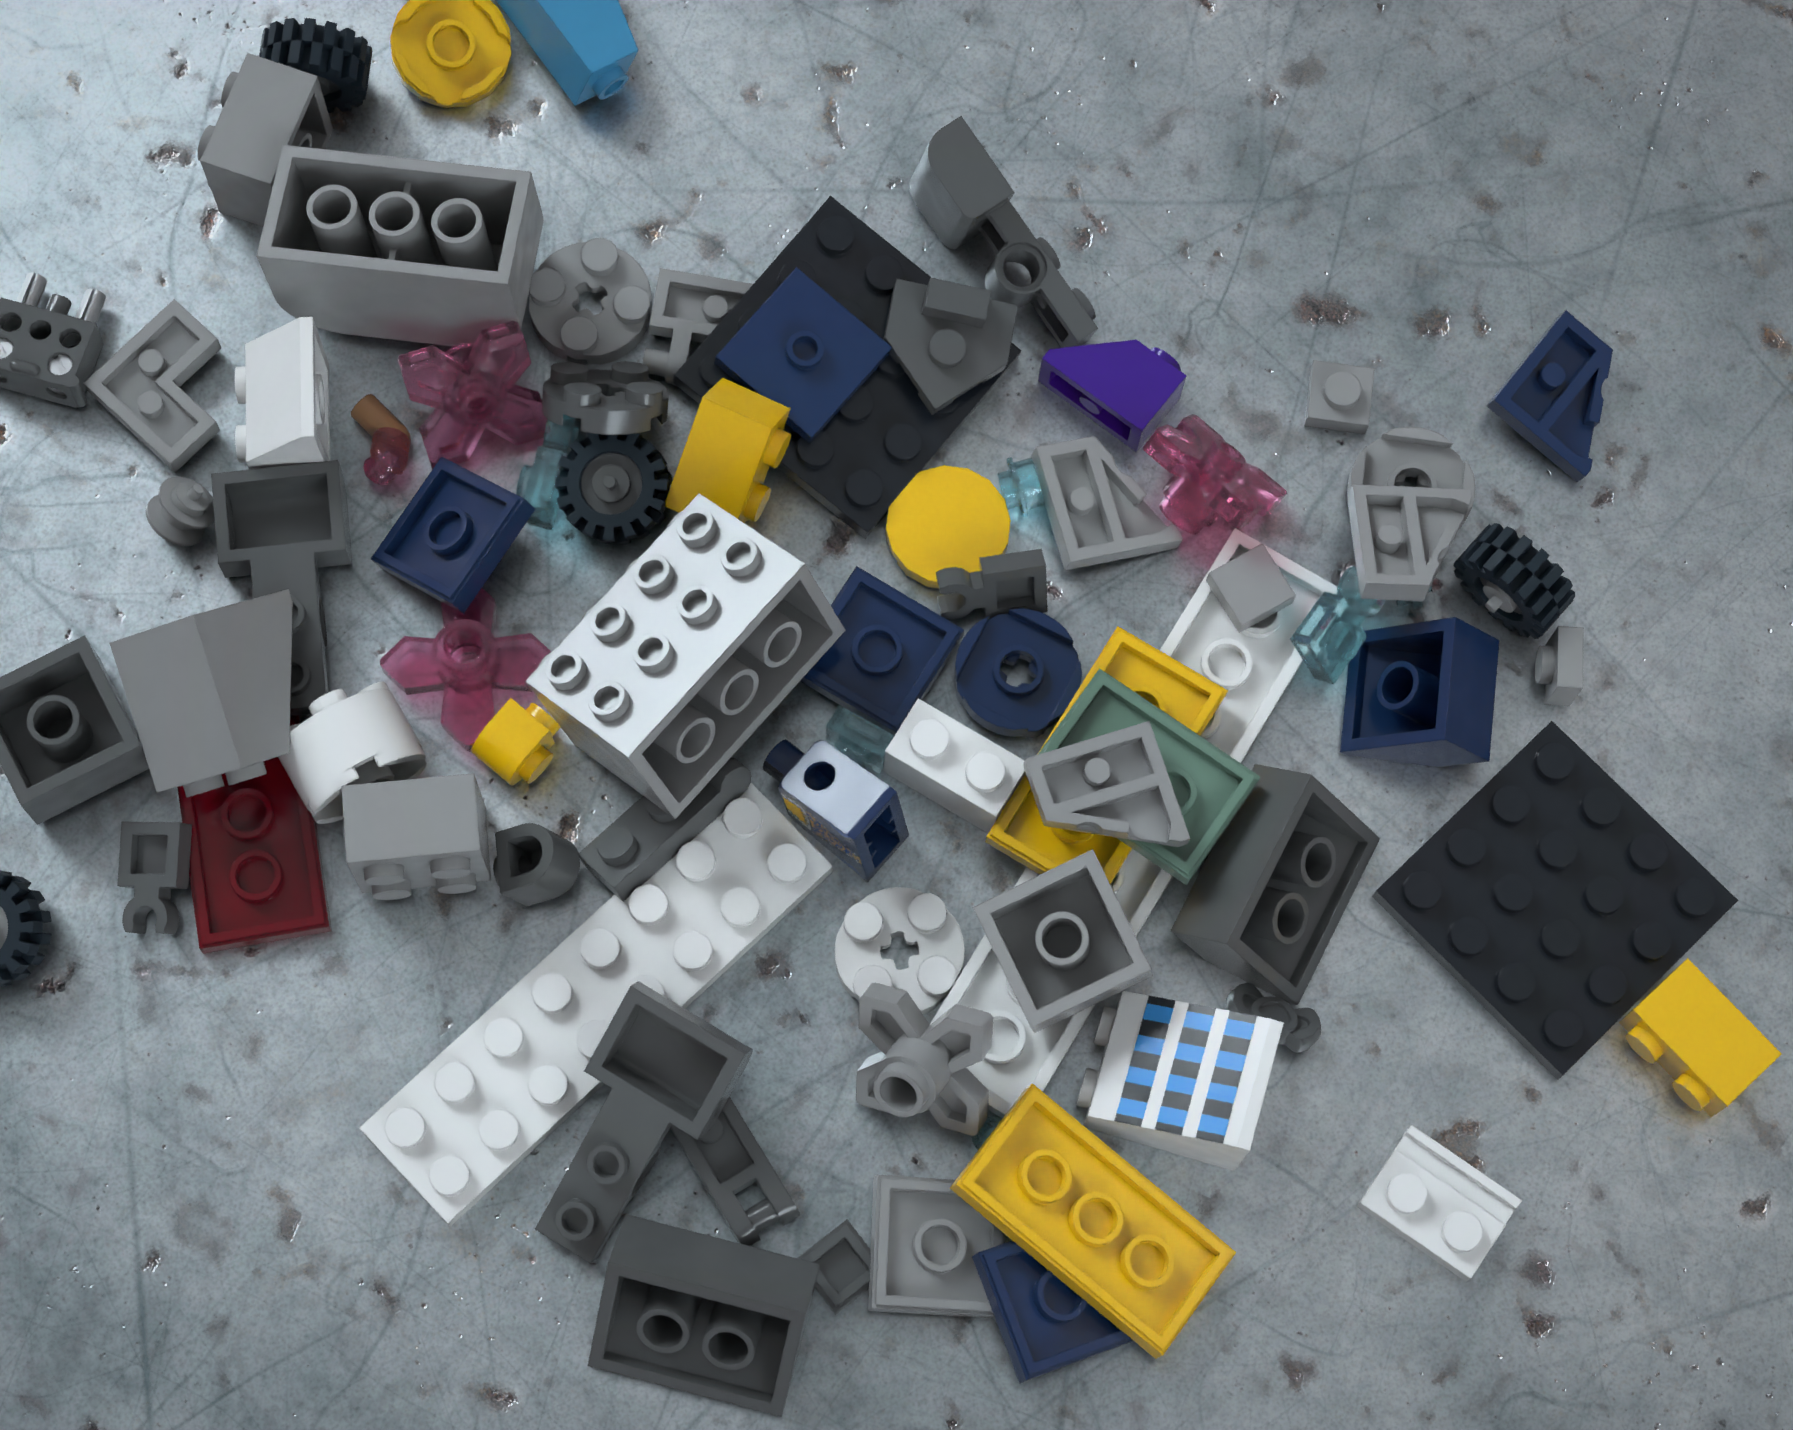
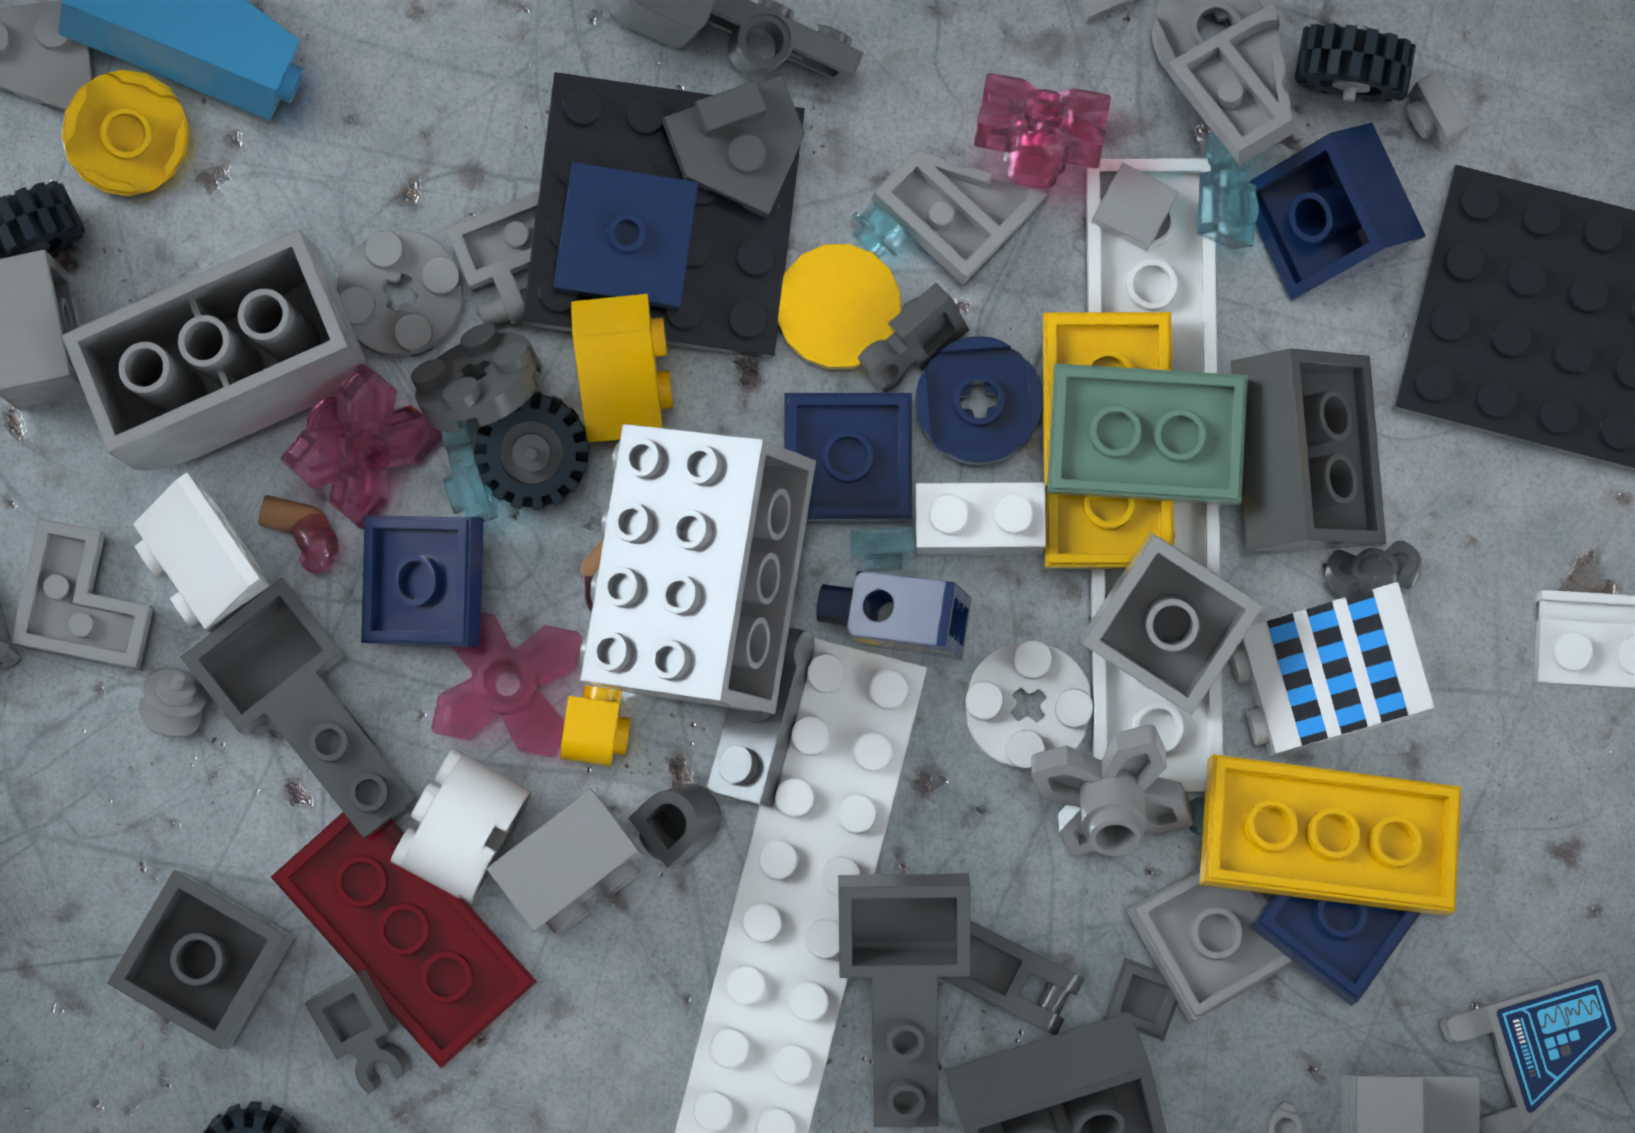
camera: 25 degrees left, 10 degrees up
light grey slope [110,589,293,797] -> none
light grey wing [1023,721,1191,847] -> none
dark purple slope [1038,340,1187,453] -> none

